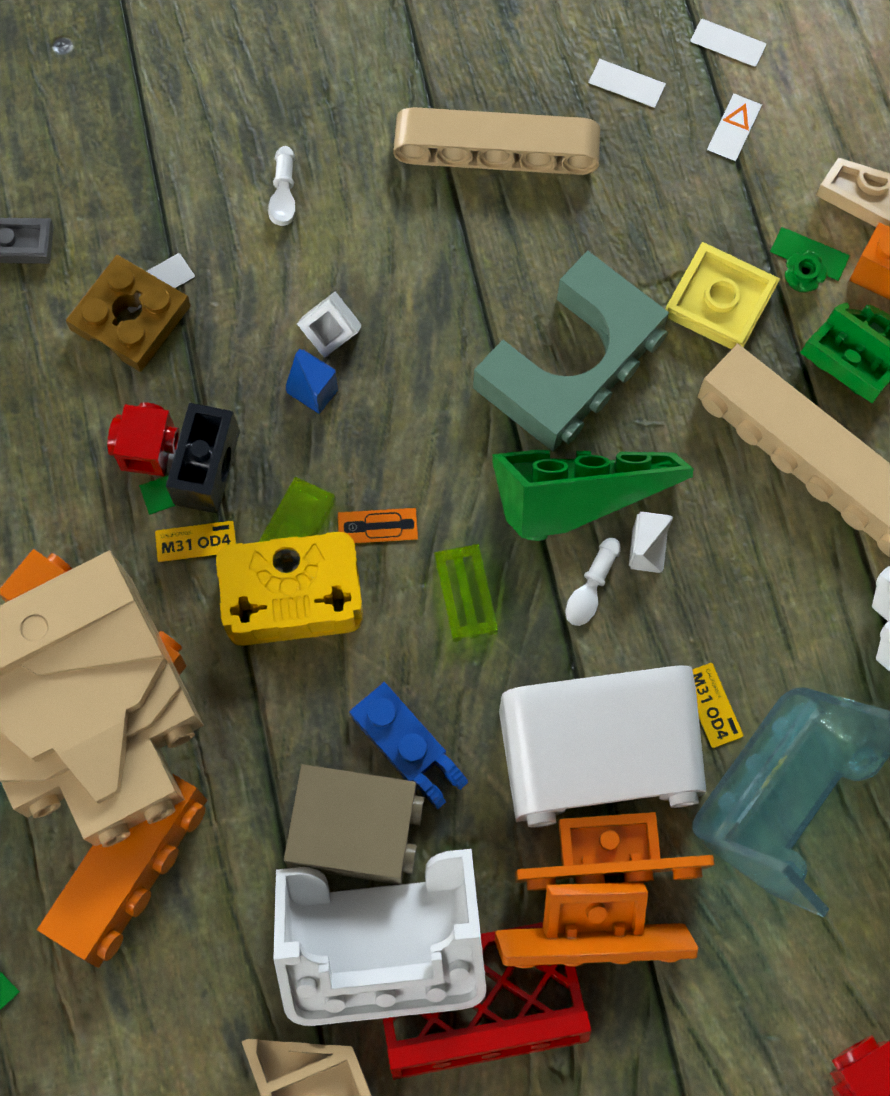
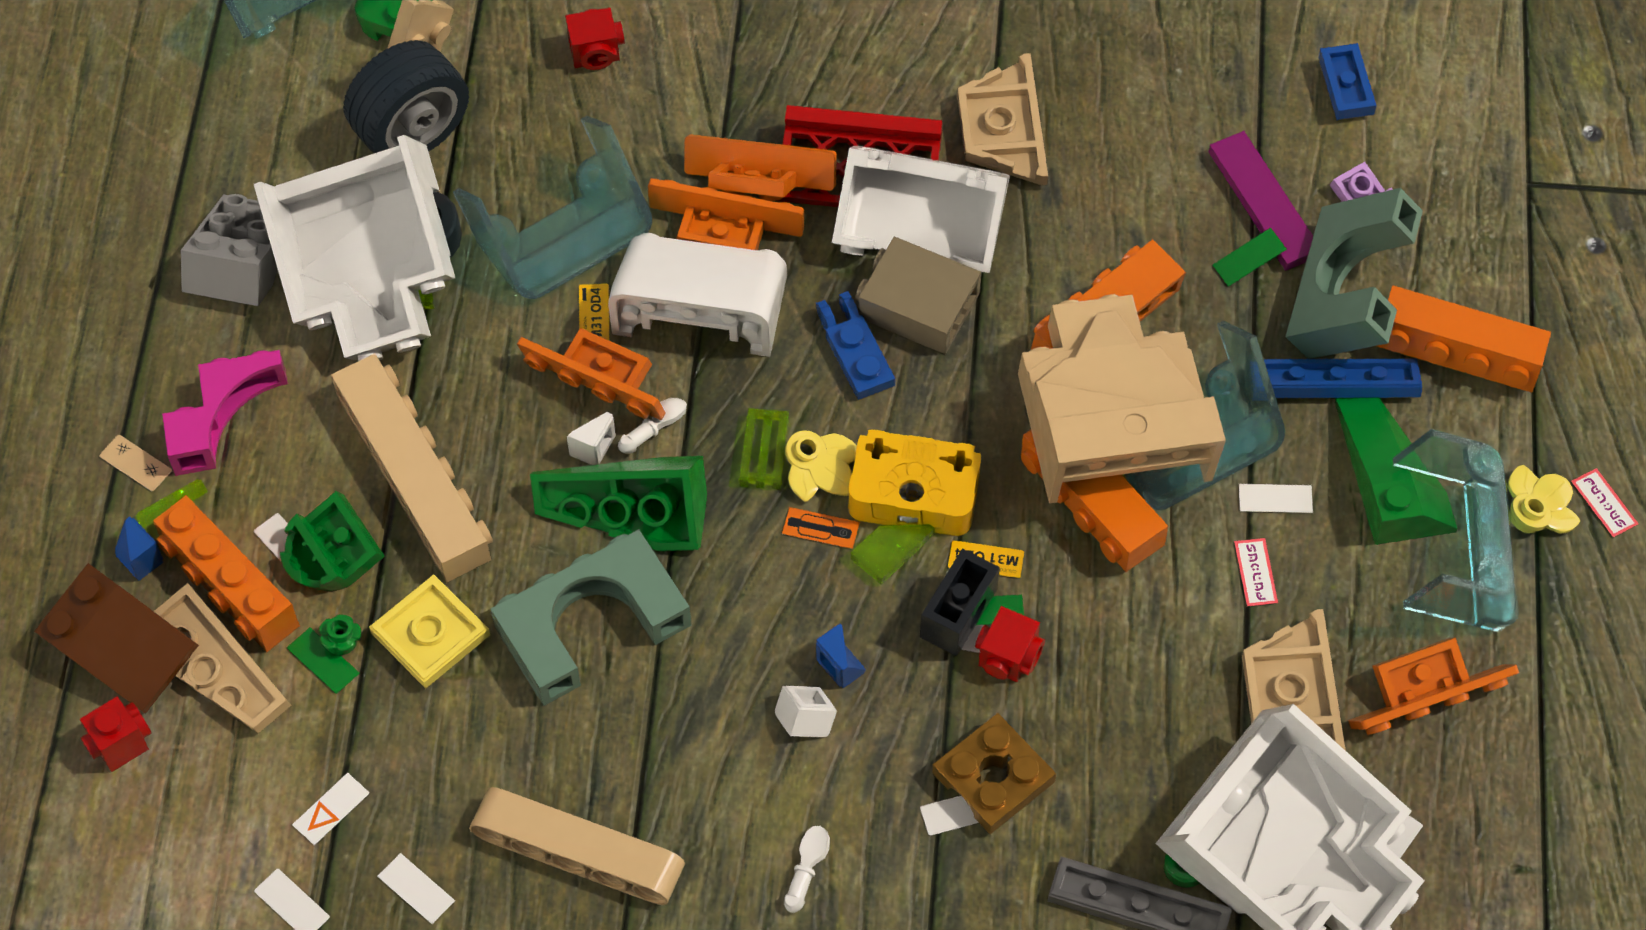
camera: 160 degrees left, 10 degrees down
none -> orange bracket [517,328,666,420]
none -> light yellow plate [785,430,857,502]

